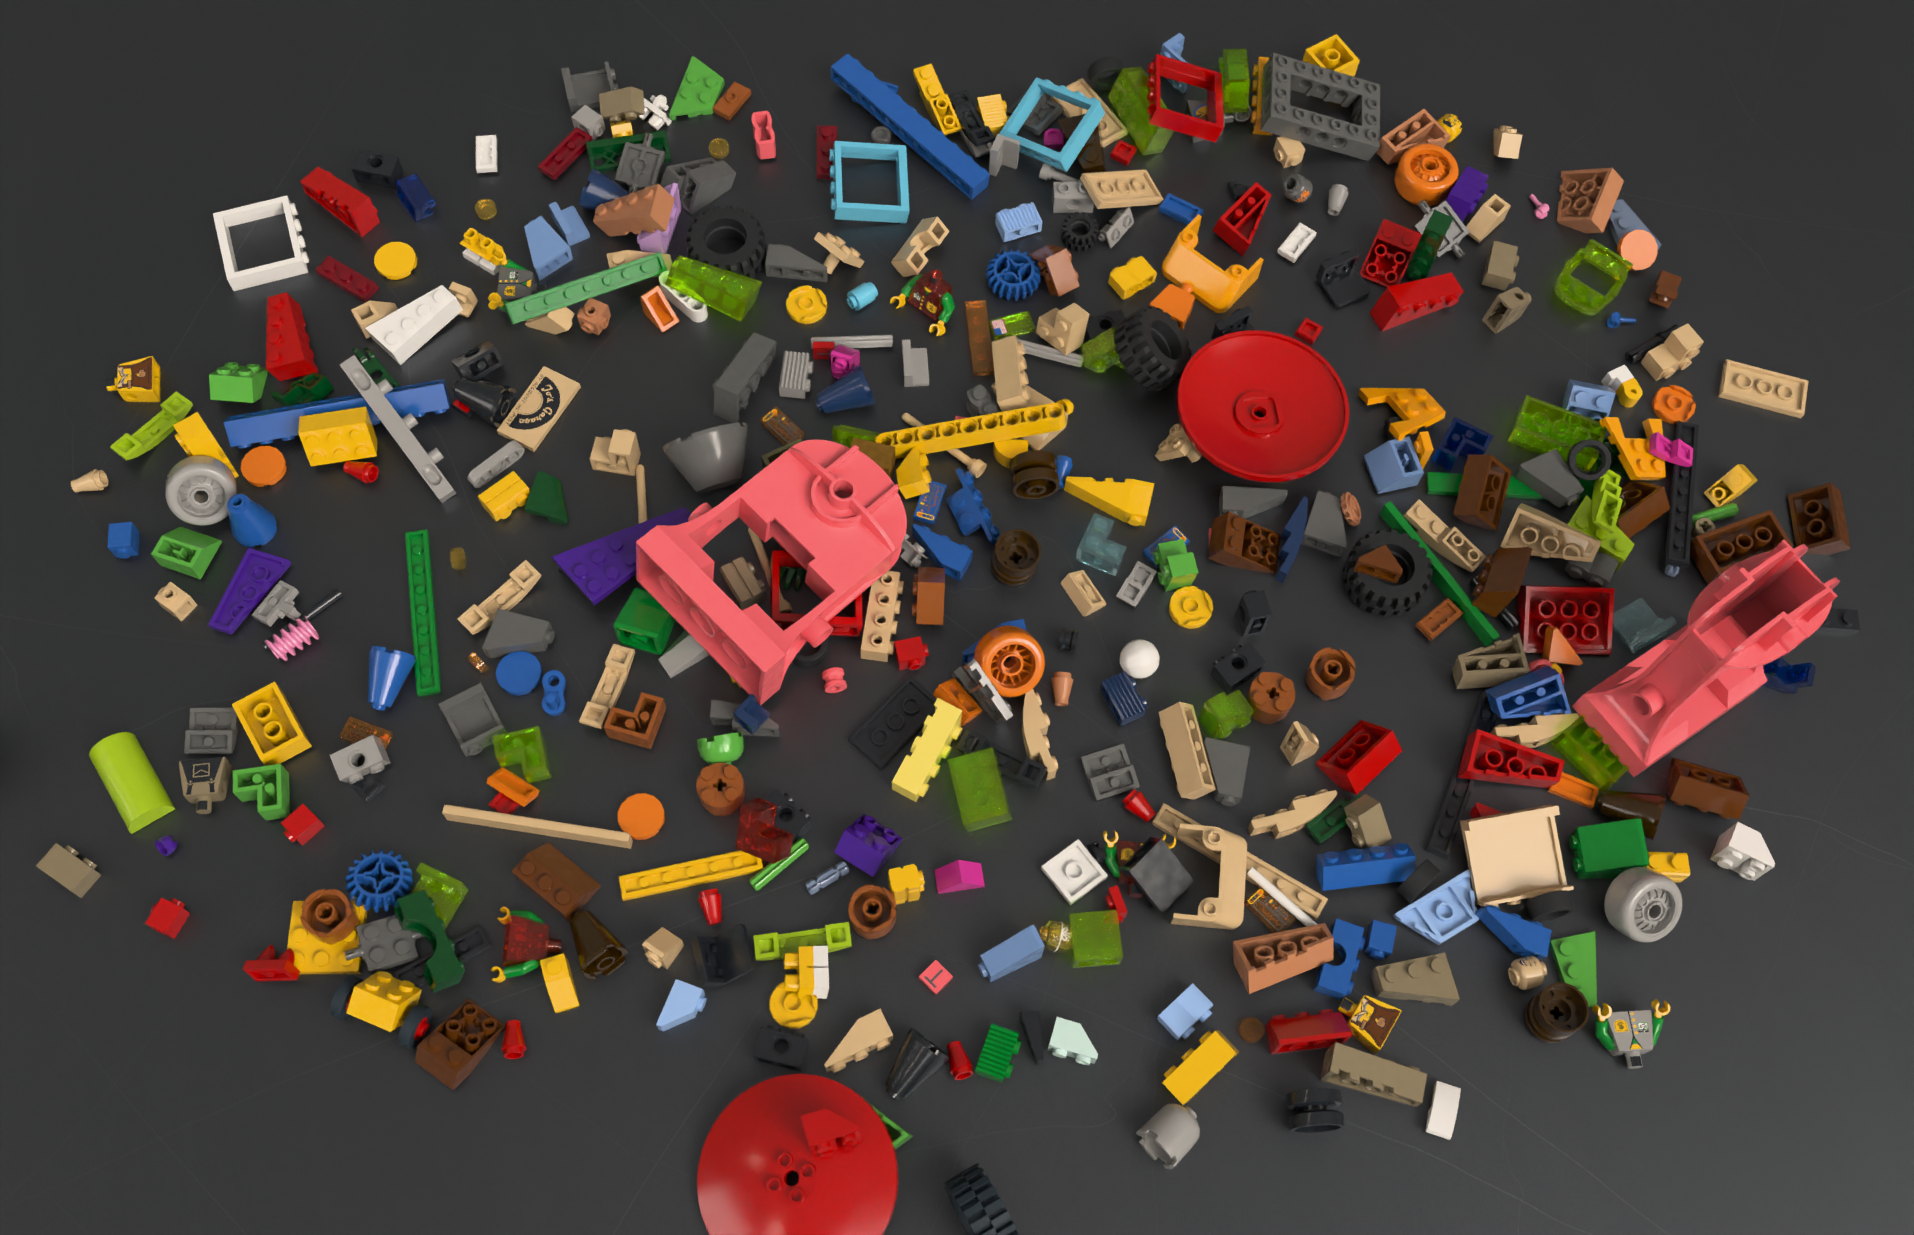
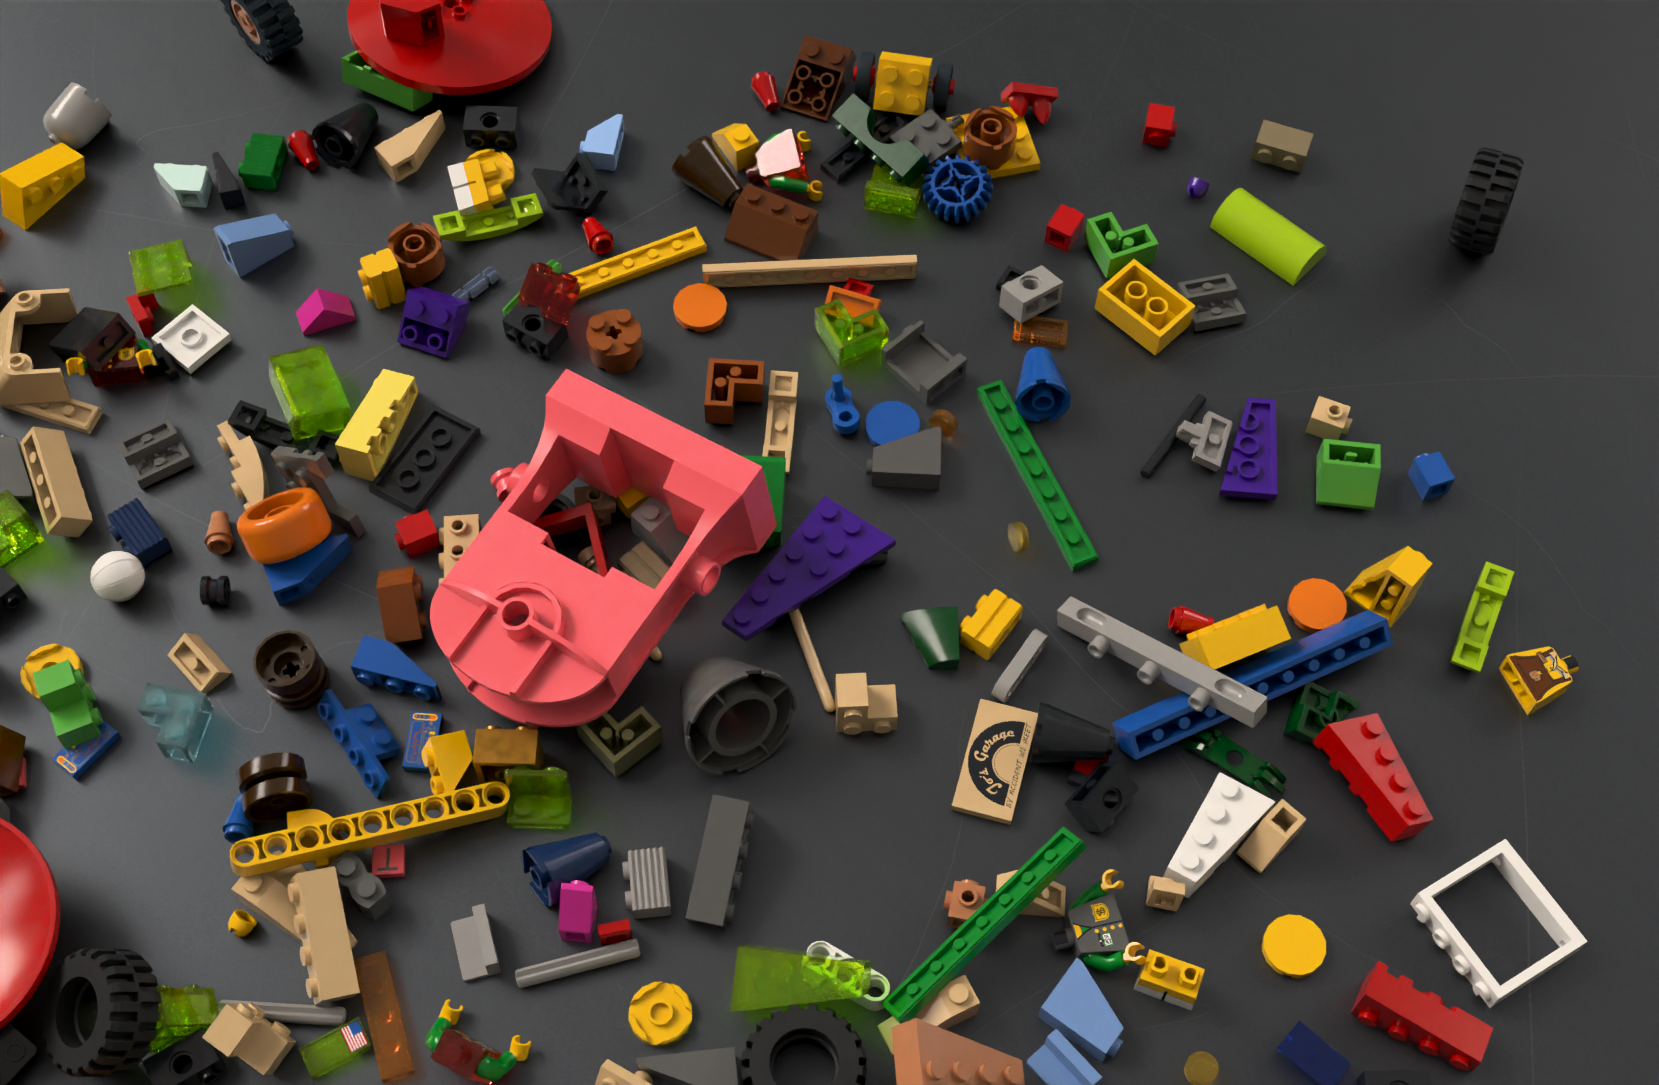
camera: 170 degrees right, 5 degrees down
tan cone [71,469,108,493] -> none
light grey wheel [165,455,237,526] -> none
torso [179,757,232,814] -> none
bright green slope [209,362,268,403] -> none
blue cone [227,494,277,548] -> none
bright pink piece [265,616,319,661] -> none
dark red plate [315,255,379,303] -> none
tan slope [457,560,541,635] -> none
orange slope [640,285,679,332] -> none
tan slope [642,927,684,969] -> none
bright green cylinder [696,732,744,765] -> none
clear orange tile [760,407,805,445] -> none
medium azure brick [847,282,878,310] -> none
light grey hinge [900,533,928,568] -> none
tan piece [902,413,987,478] -> none
coral tile [919,960,953,995] -> none
orange slope [933,678,983,726] -> none
clear yellow head [1039,919,1076,953] -> none
yellow wedge [1064,476,1154,526] -> none
light grey slope [1116,561,1157,607] -> none
red cone [1122,788,1156,823] -> none
tan plate [1155,424,1202,463] -> none
light blue brick [1157,983,1213,1040] -> none

